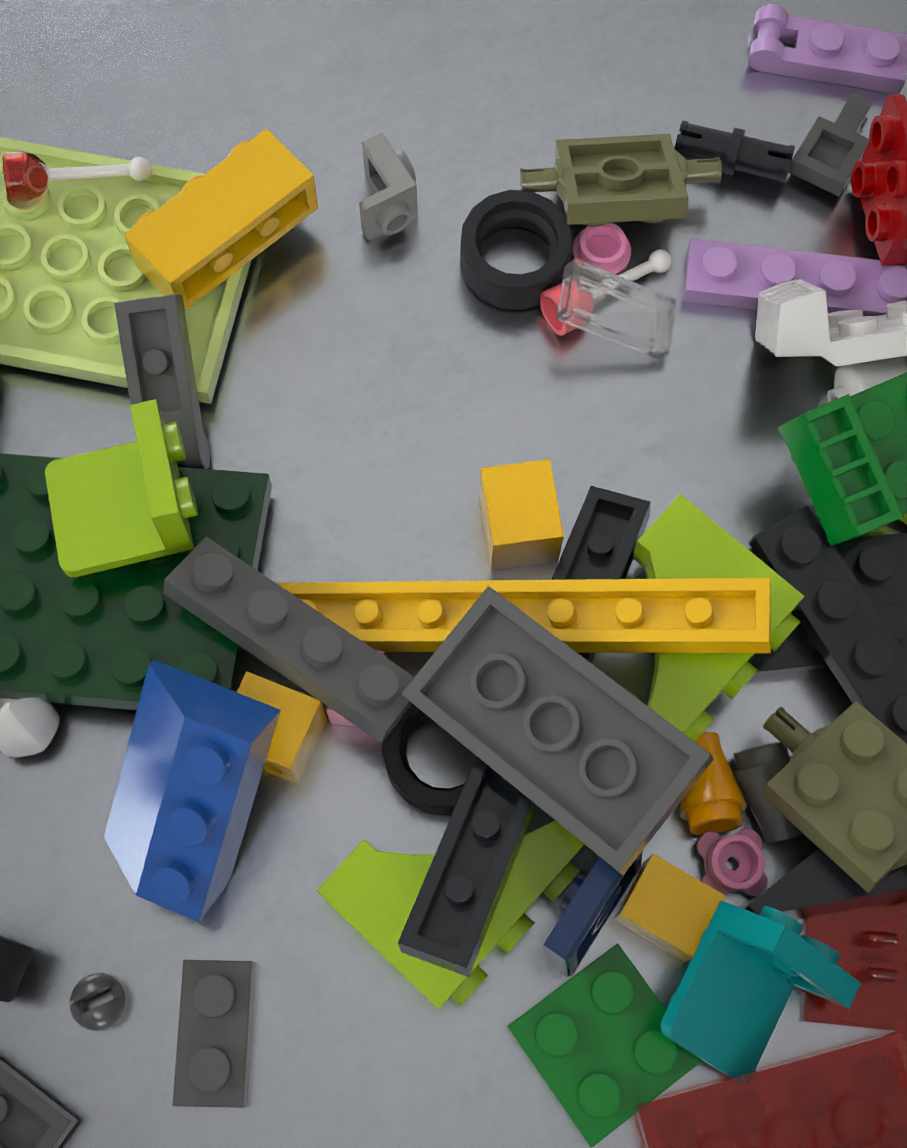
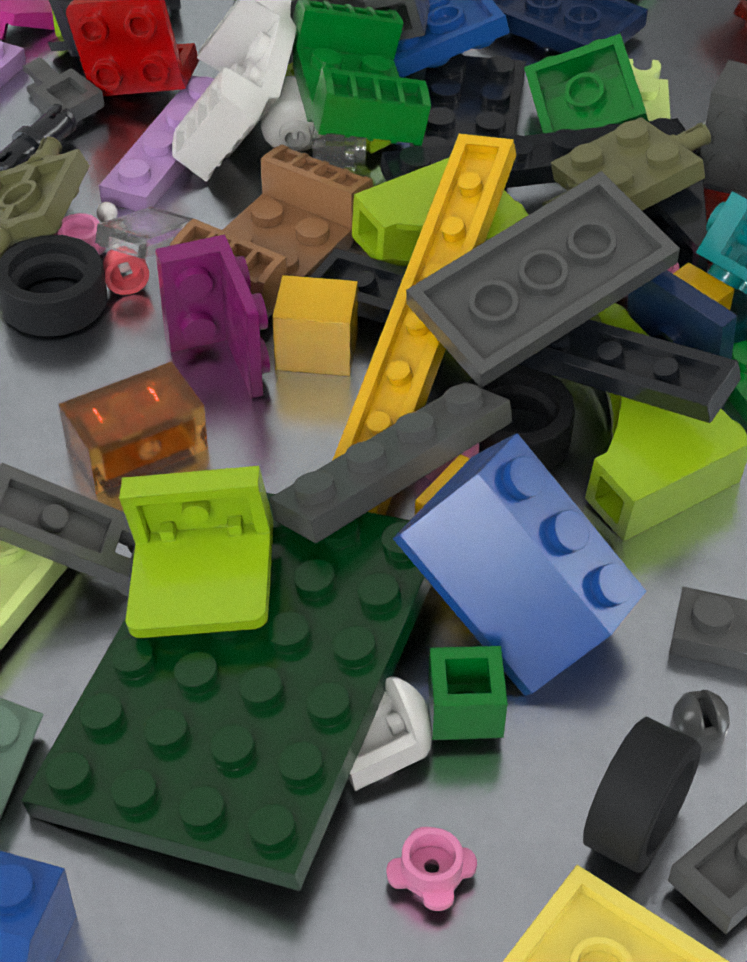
camera: 75 degrees left, 25 degrees down
none -> clear orange brick [58,361,208,494]
none -> magenta bracket [155,234,270,399]
none -> medium nougat plate [170,144,373,317]
none -> green plate [428,646,508,740]

